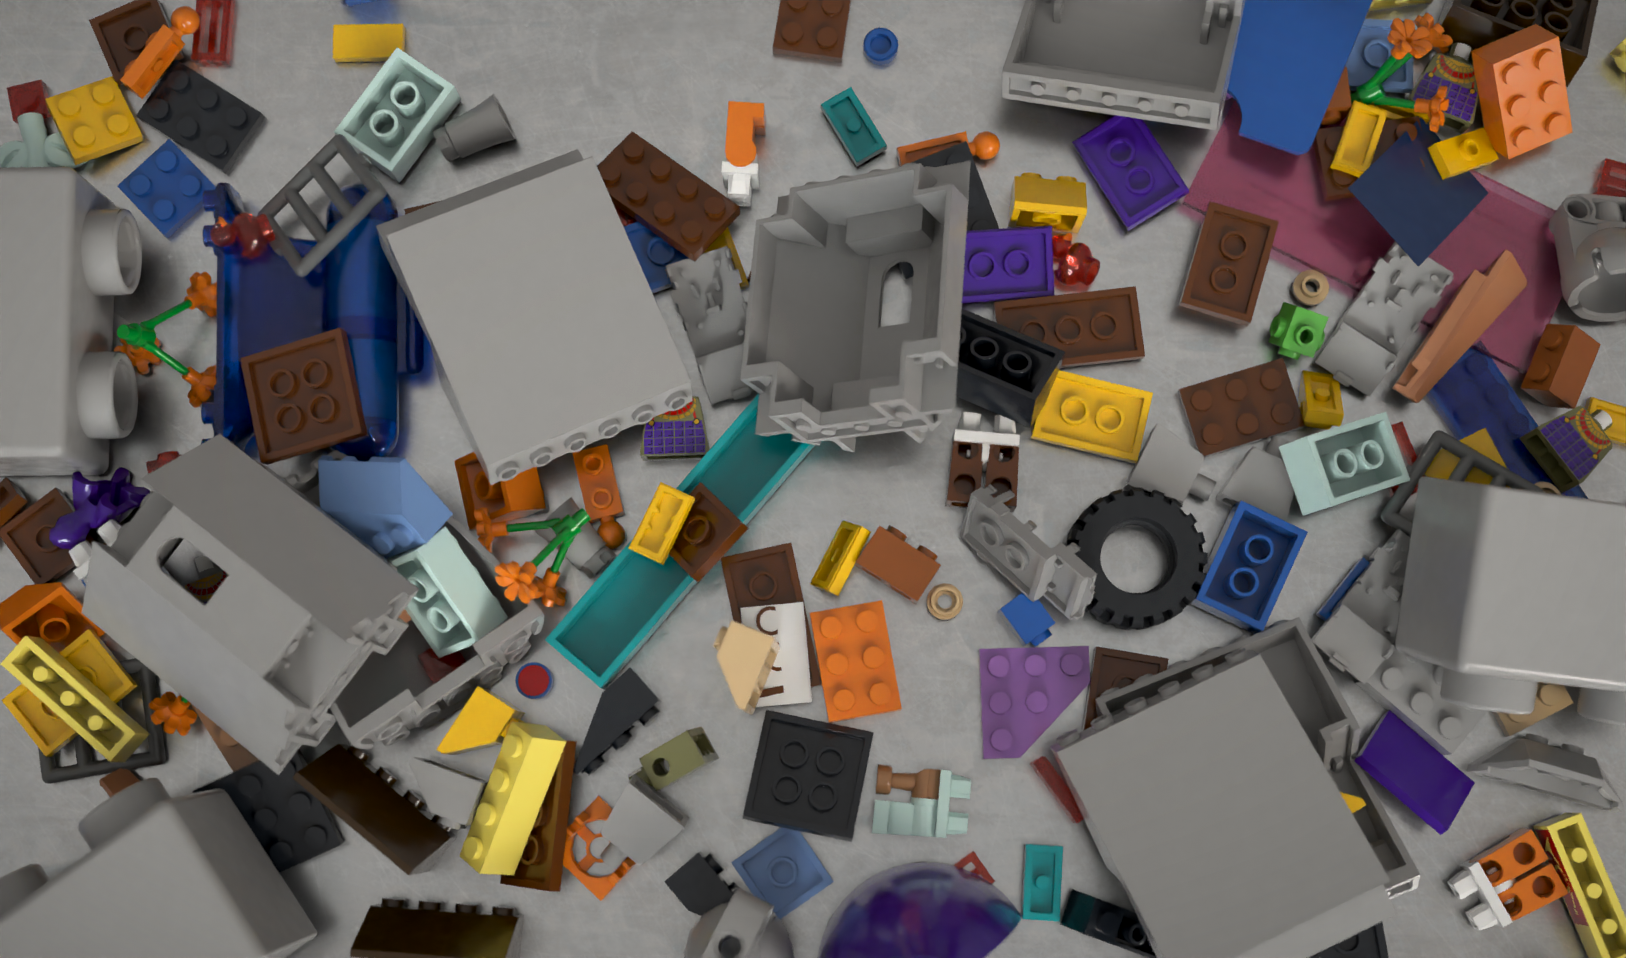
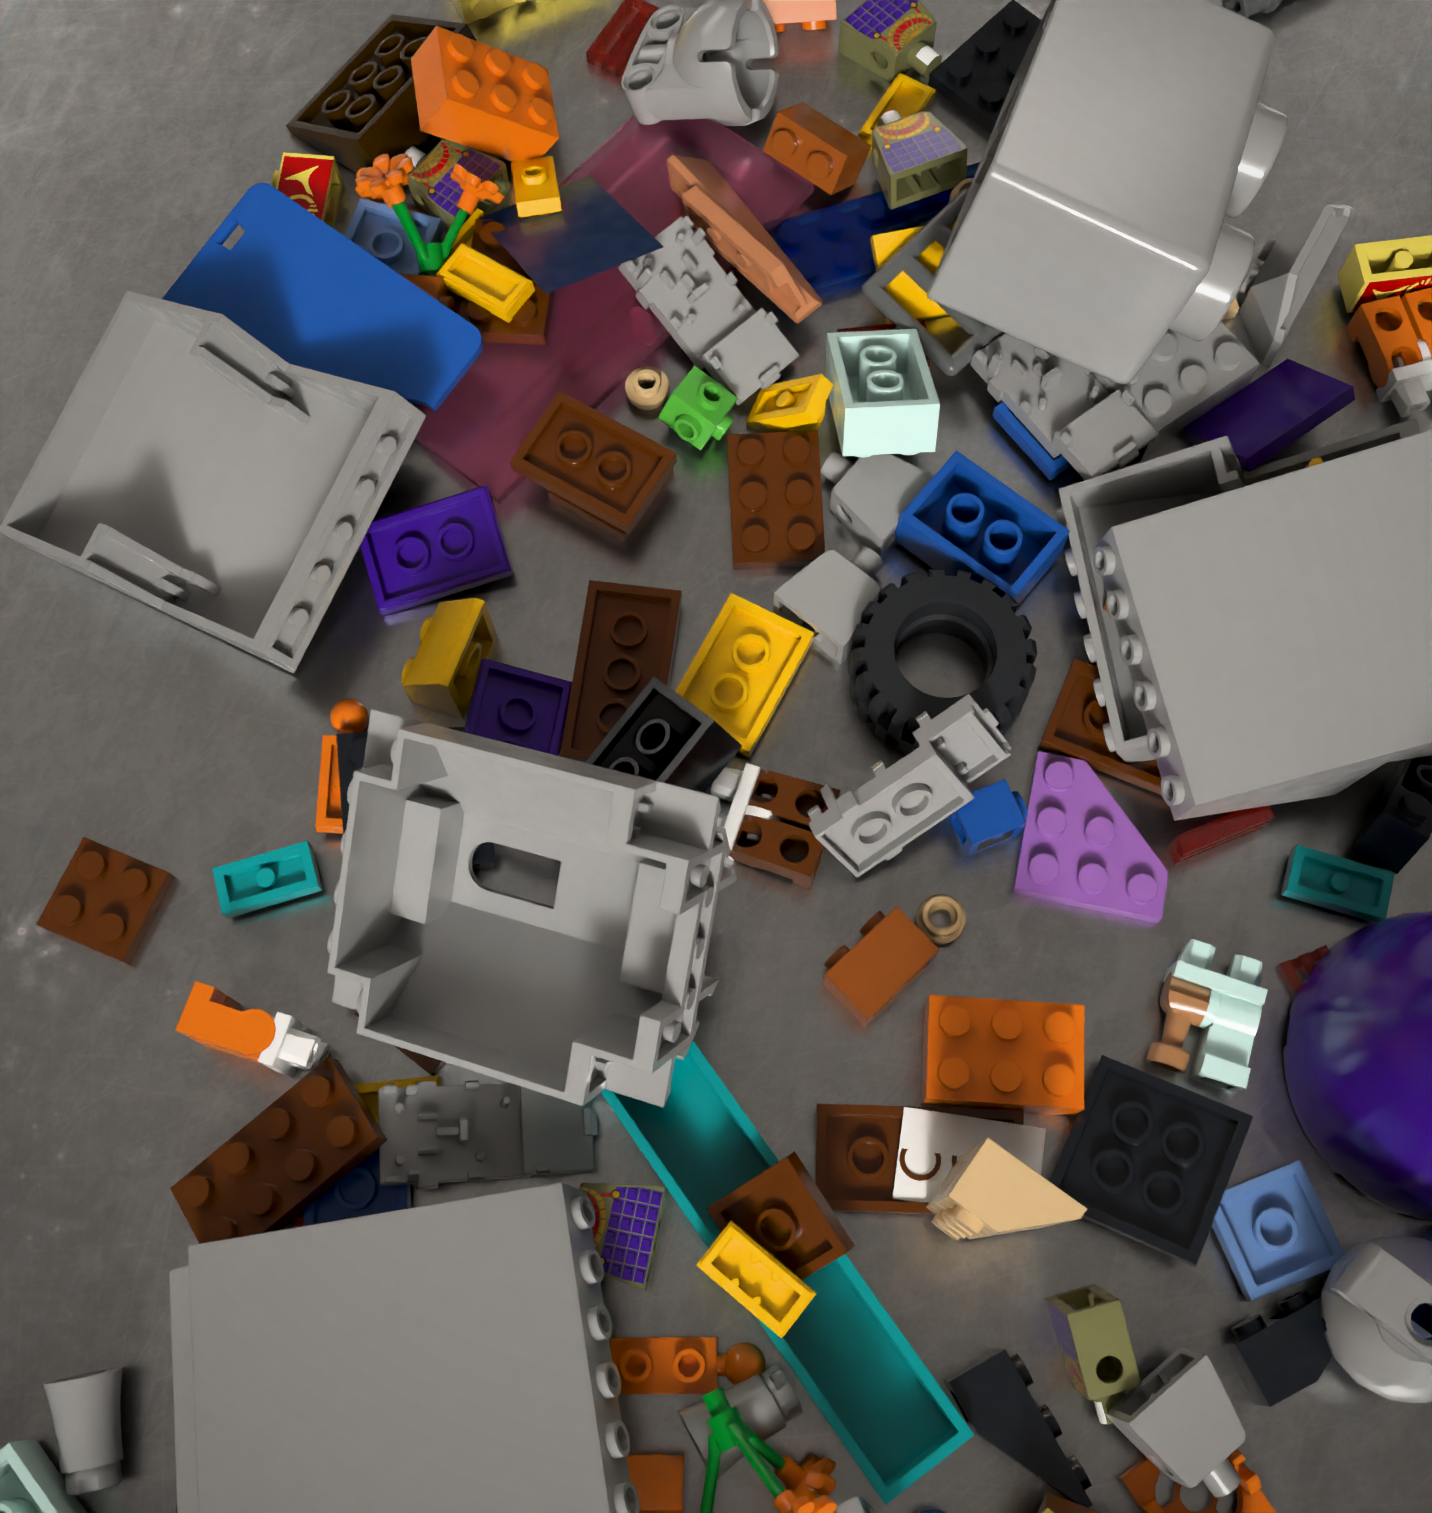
camera: 75 degrees left, 10 degrees down
yellow tile [810,520,871,596] -> none
blue tile [863,28,898,65] -> none
clear red animal [1052,233,1100,286] -> none

